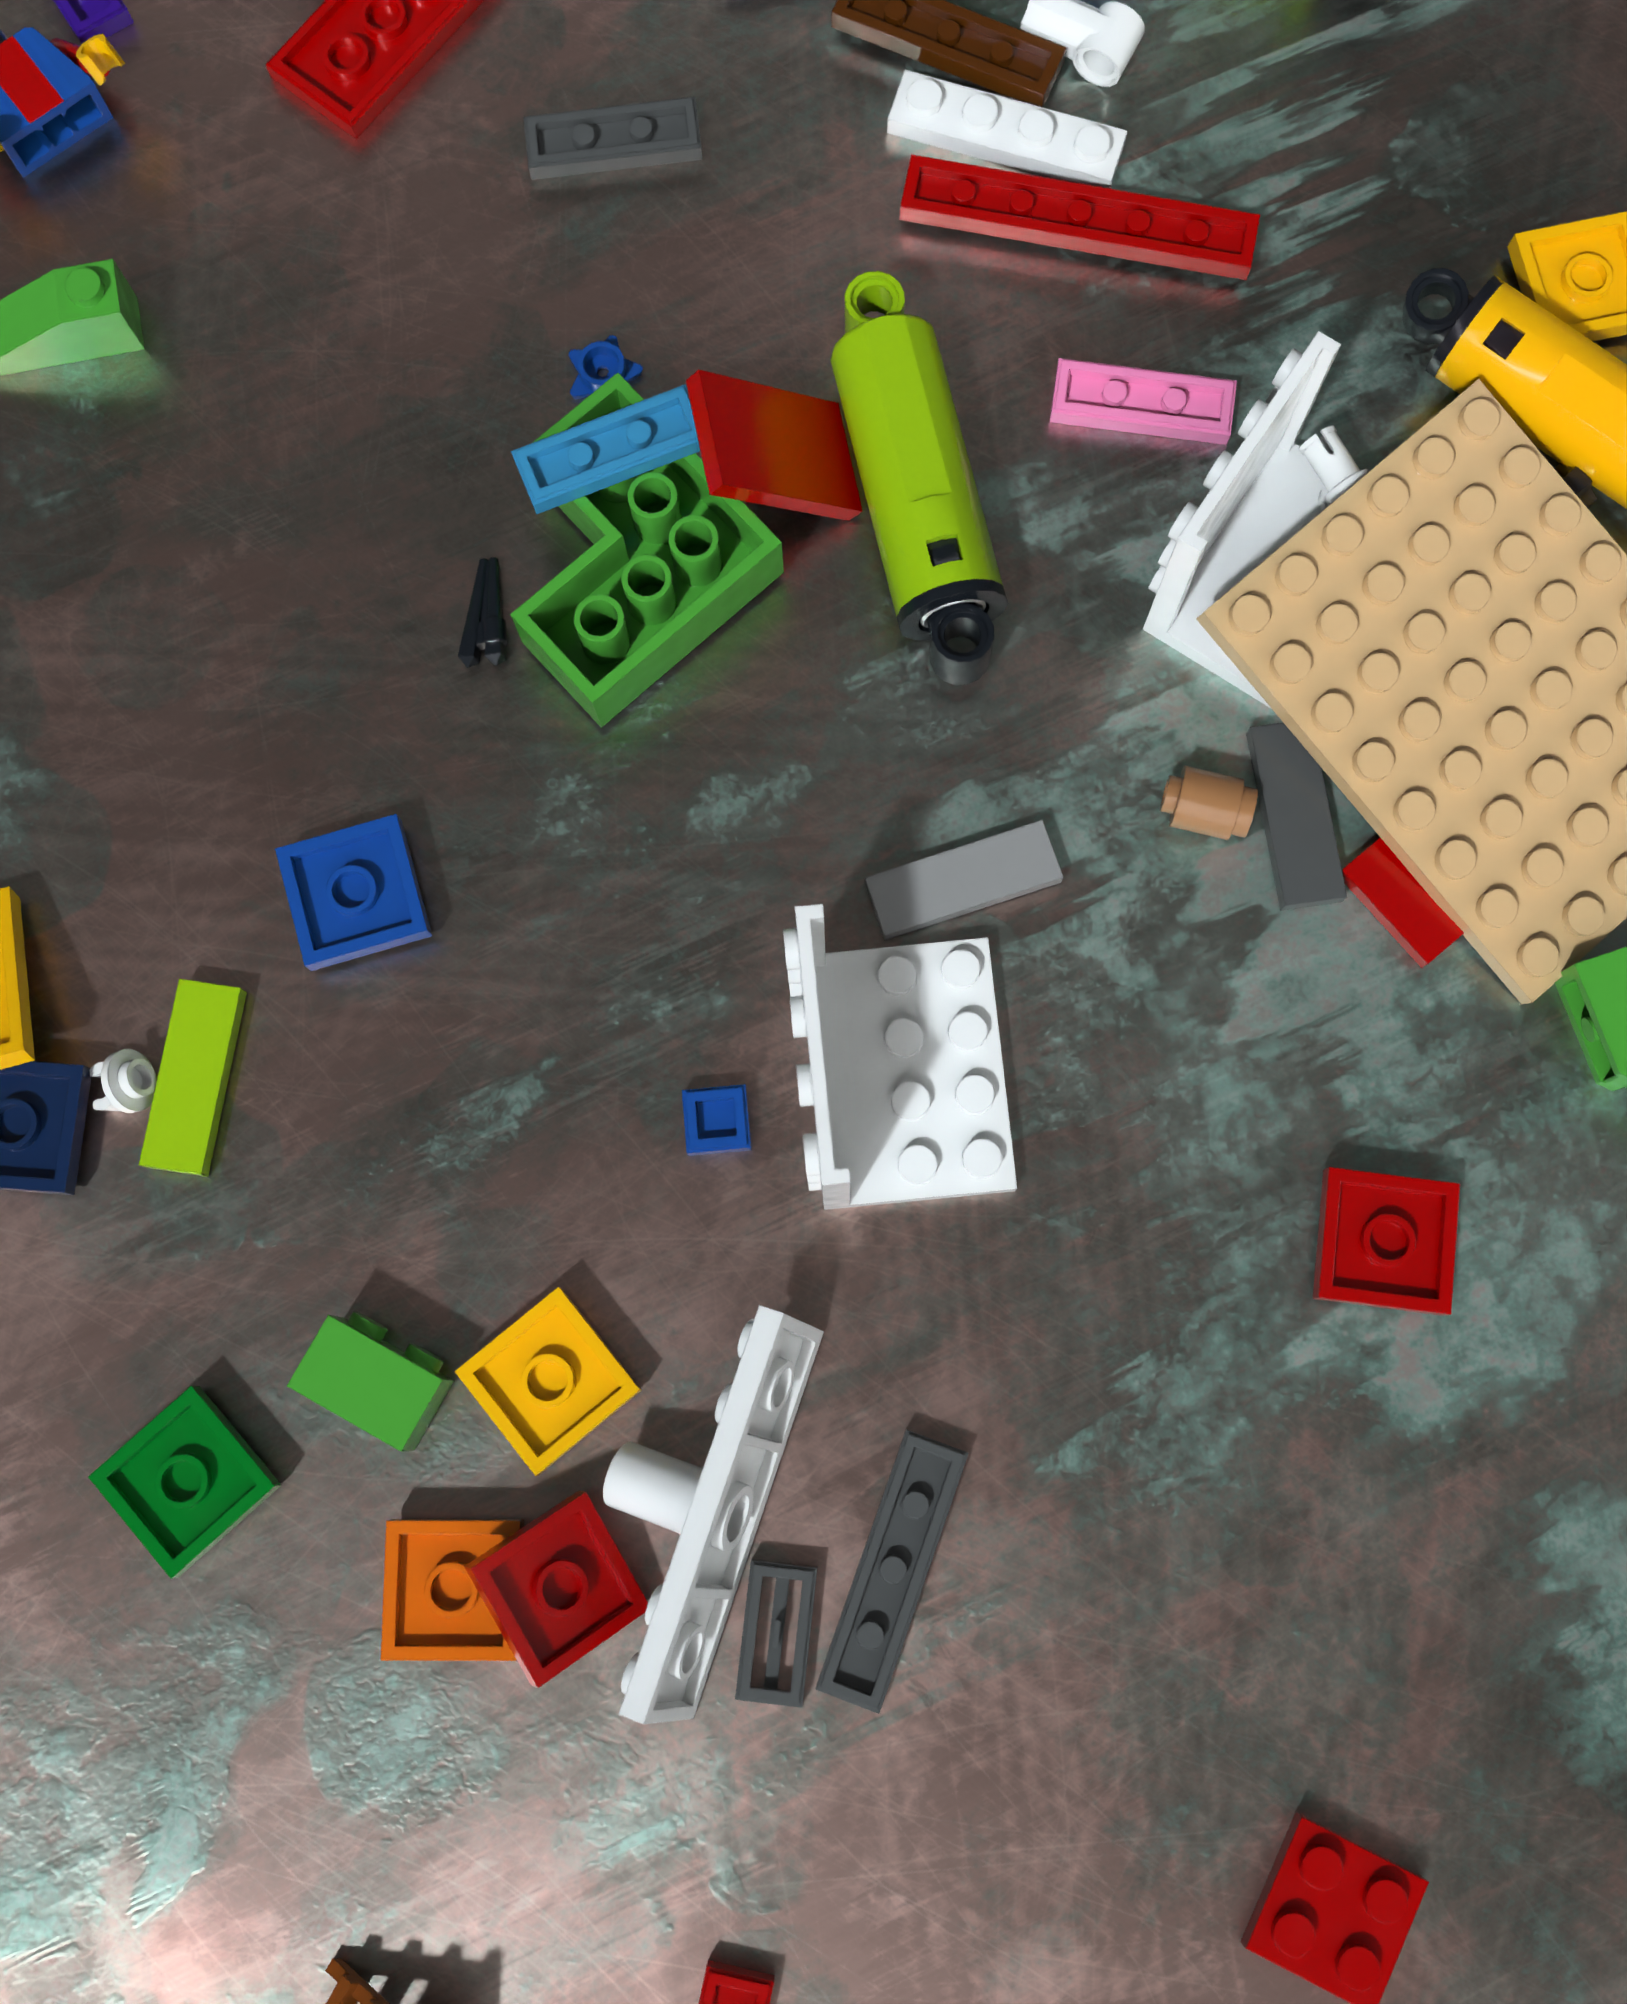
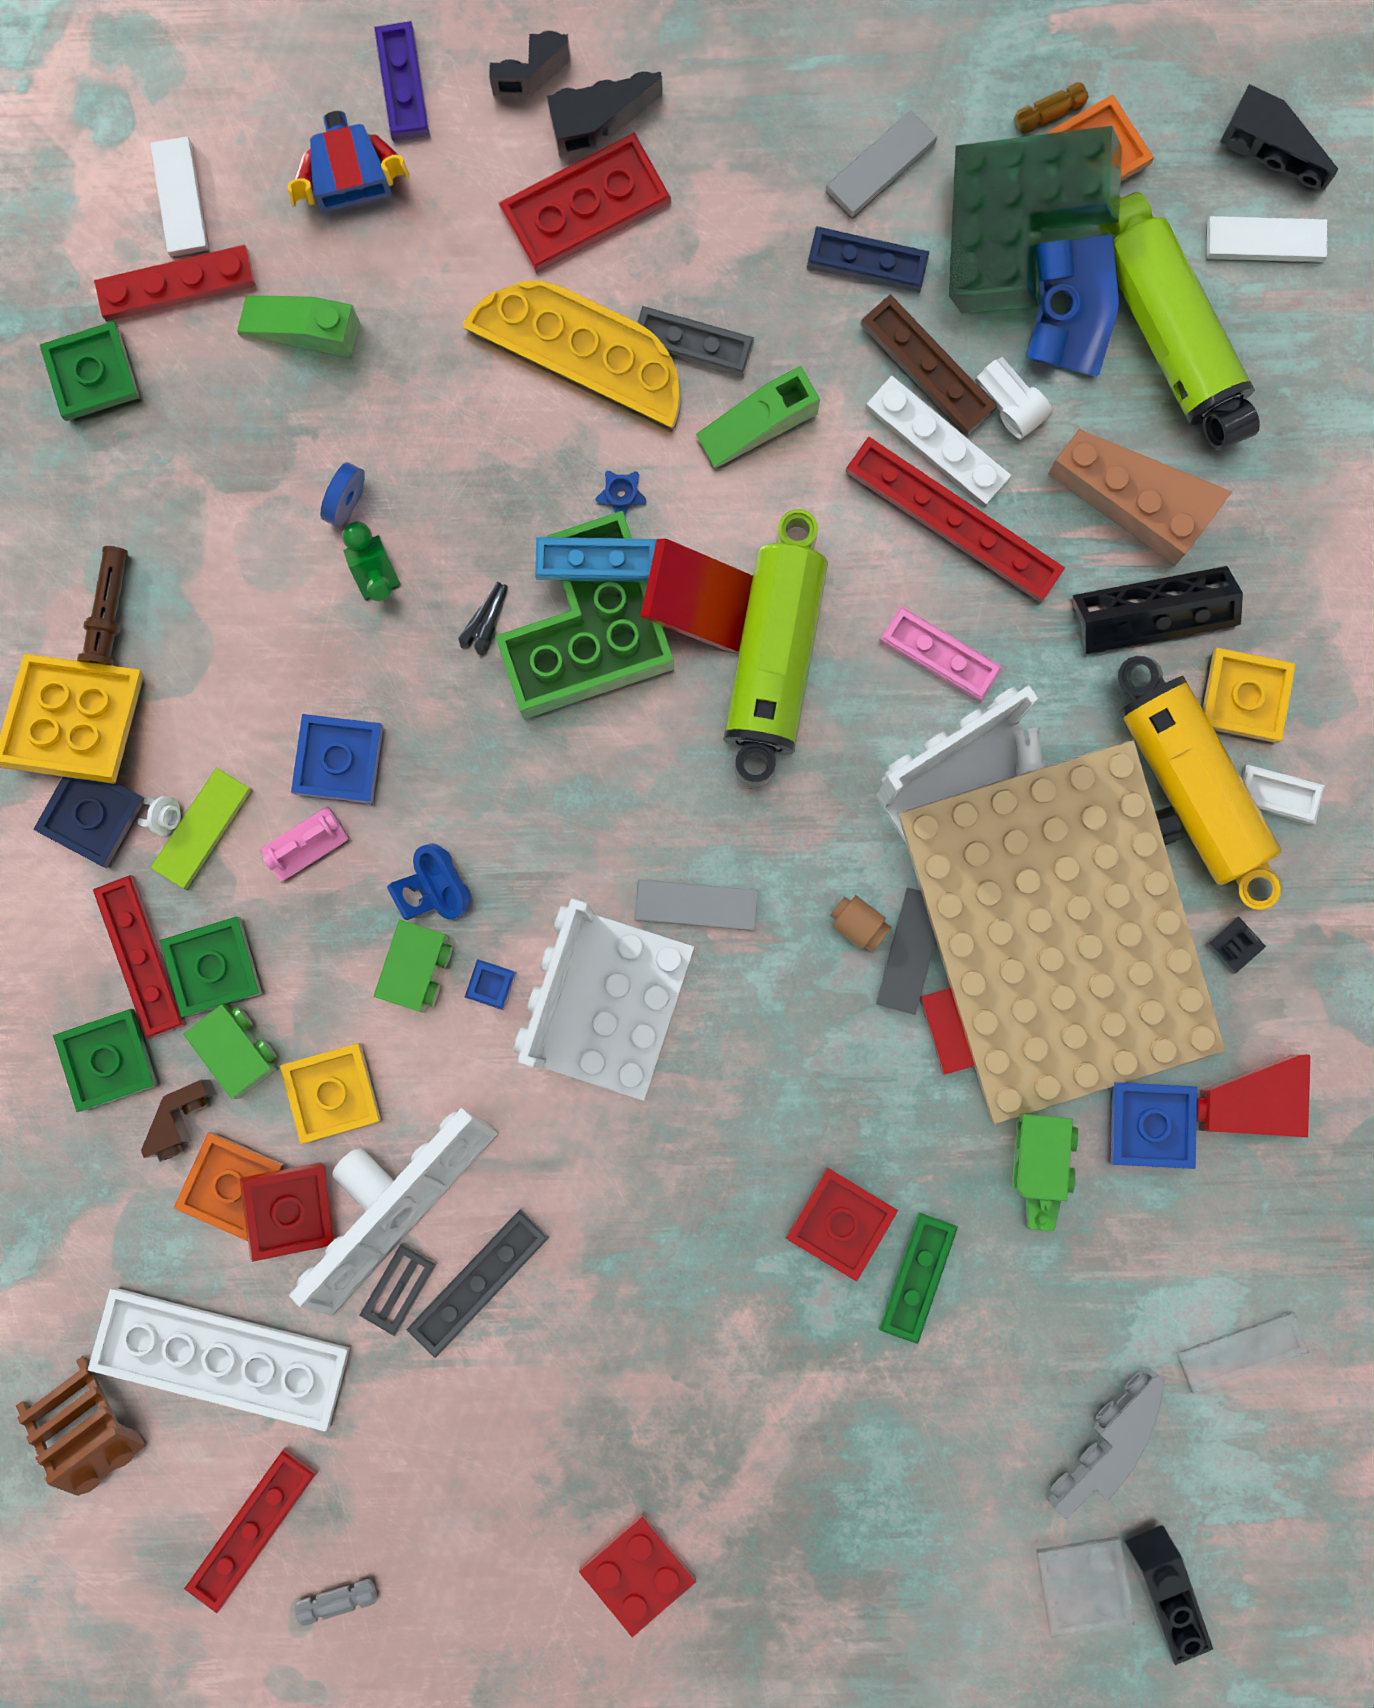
camera: 25 degrees right, 5 degrees up
none -> white plate [88,1287,350,1432]
none -> red tile [92,875,187,1039]
none -> reddish brown slope [141,1080,217,1162]
none -> green plate [160,916,262,1018]
none -> bright pink hinge [260,806,349,883]
none -> blue piece [320,462,365,527]
none -> green piece [342,521,400,602]
none -> bright green brick [373,919,453,1013]
none -> blue bracket [387,843,471,920]
none -> yellow plate [462,280,681,429]
none -> bright green slope [696,365,820,469]
none -> green tile [878,1212,958,1344]
none -> nougat wedge [1048,429,1232,566]
none -> black fence [1073,566,1243,654]

